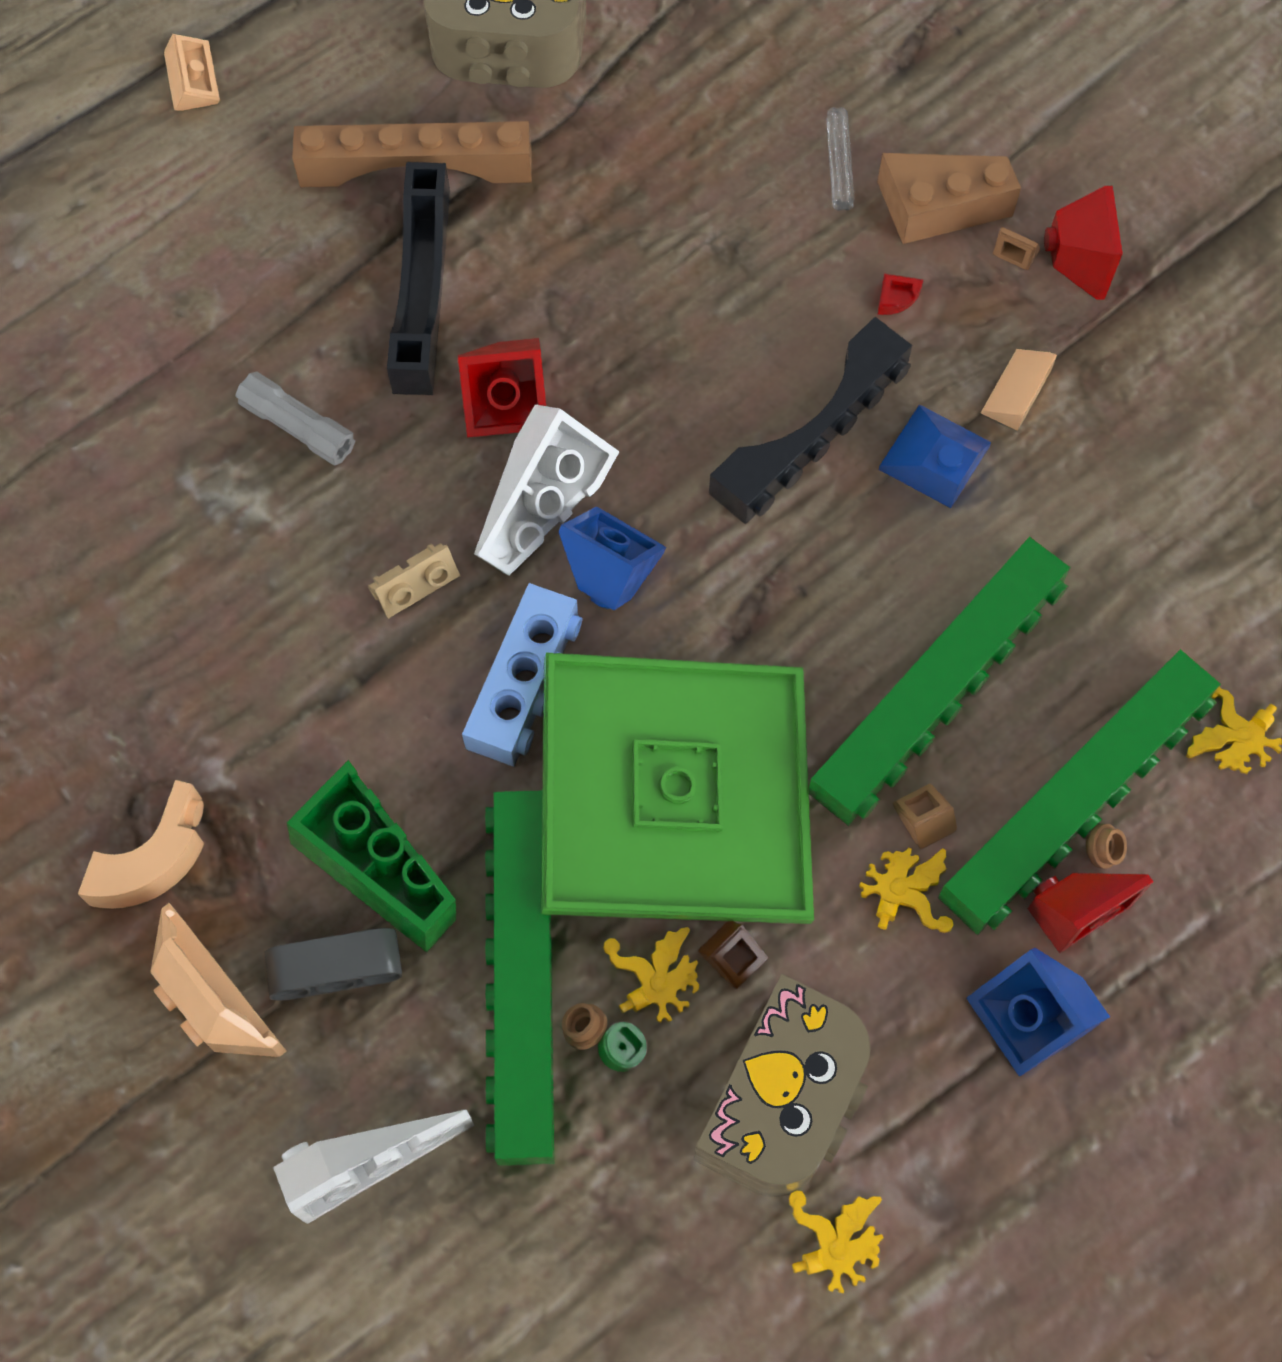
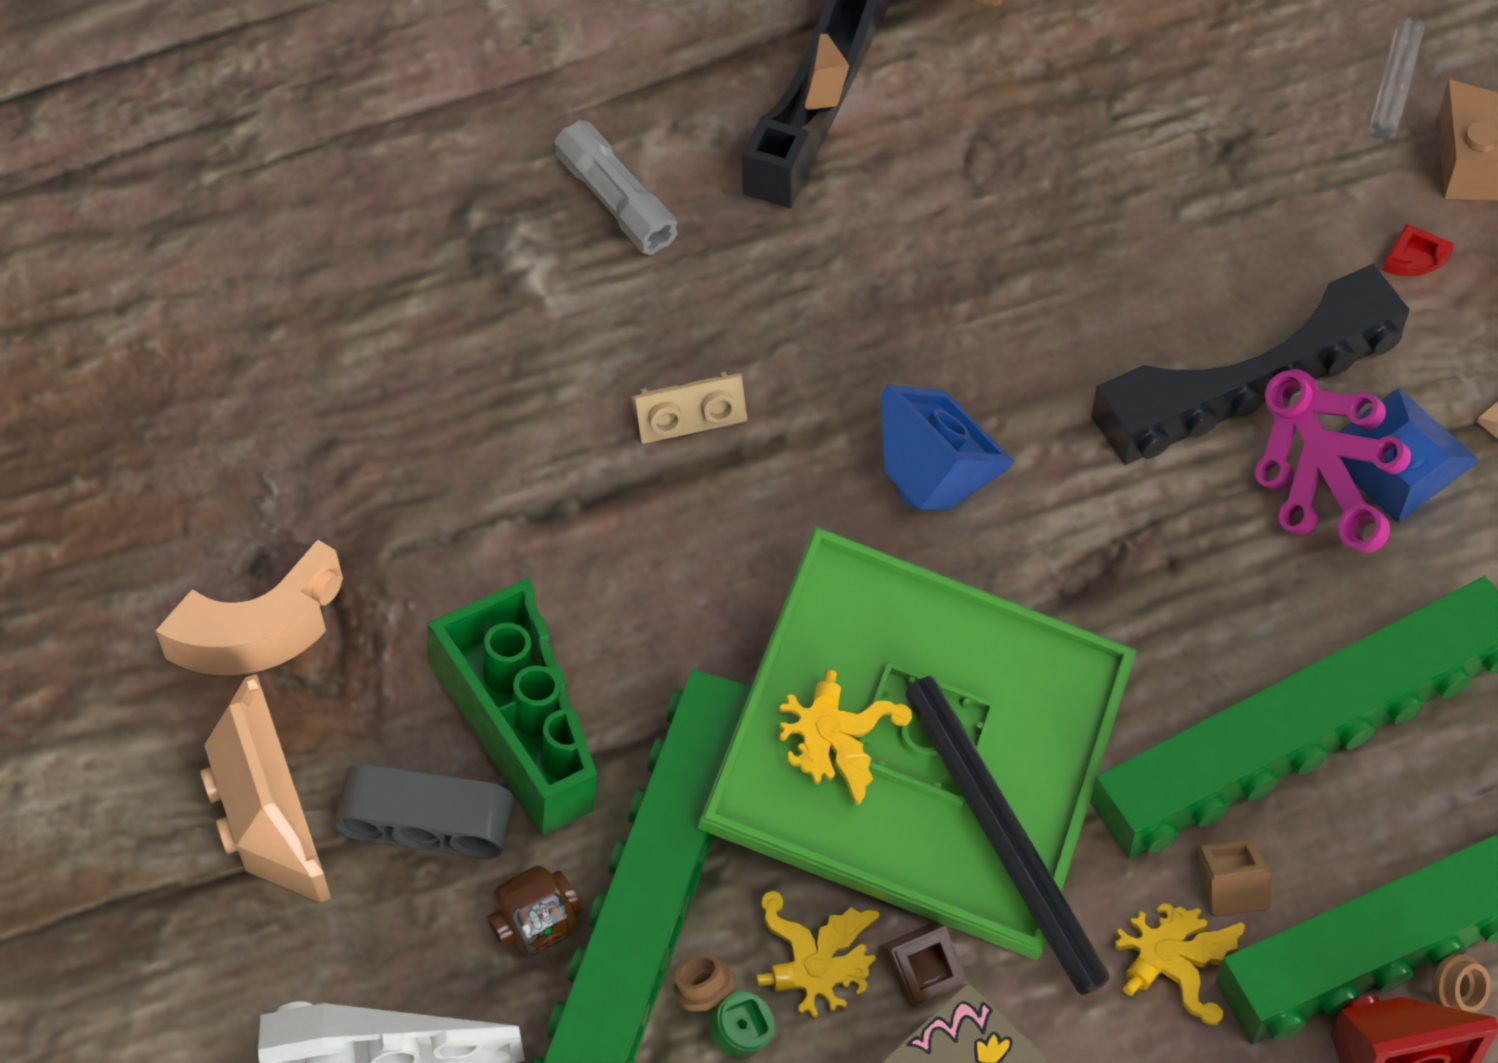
camera: 20 degrees right, 10 degrees down
red slope [458,338,546,438] -> none
light blue brick [462,583,582,767] -> none
white wedge [474,405,619,575] -> none
none -> reddish brown head [486,865,582,957]
none -> yellow piece [779,670,912,805]
none -> medium nougat slope [804,34,849,110]
none -> black axle [905,676,1110,995]
none -> dark pink plant [1255,370,1411,553]

